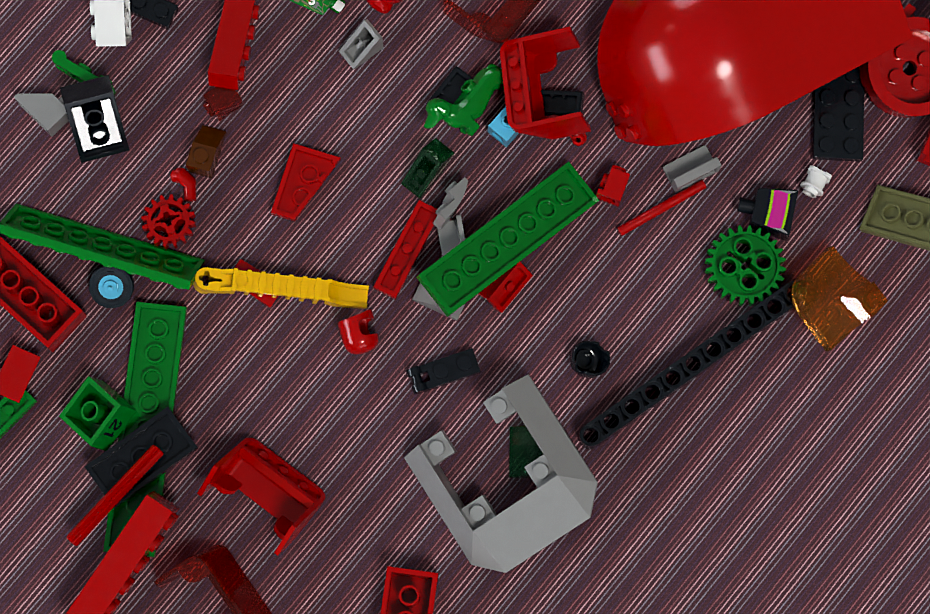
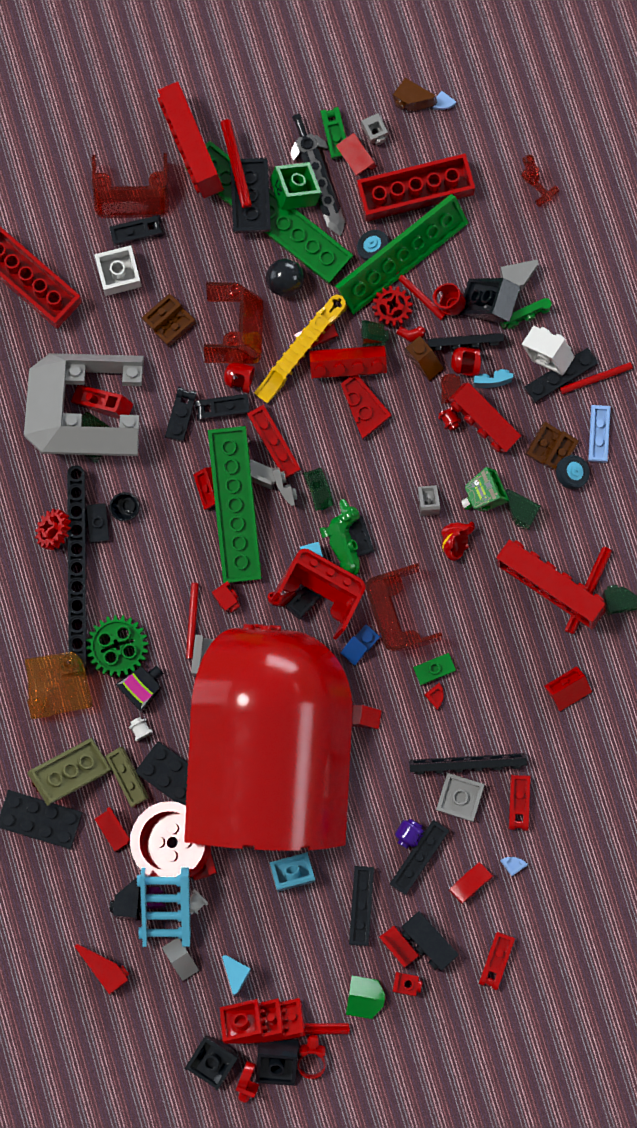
camera: 125 degrees right, 0 degrees up
red windscreen [197,438,325,556] -> none
none -> red gear [35,508,71,551]
none -> red slope [71,385,134,419]
none -> black plate [86,503,109,544]
none -> white brick [95,245,142,296]
none -> olive tile [105,747,149,808]
none -> black plate [109,216,165,246]
none -> reddish brown slope [142,293,196,347]
none -> black plate [195,394,250,421]
none -> clear red windscreen [204,282,263,364]
none -> black piece [265,258,304,298]
none -> sword [291,114,345,236]
none -> red brick [309,345,387,379]
none -> blue slope [340,624,380,666]
none -> clear green slope [361,320,389,347]
none -> red bar [396,272,446,320]
none -> black plate [427,333,504,350]
none -> red helmet [433,283,466,316]
none -> red brick [438,407,462,431]
none -> red helmet [451,347,481,377]
none -> medium azure slope [473,369,513,388]

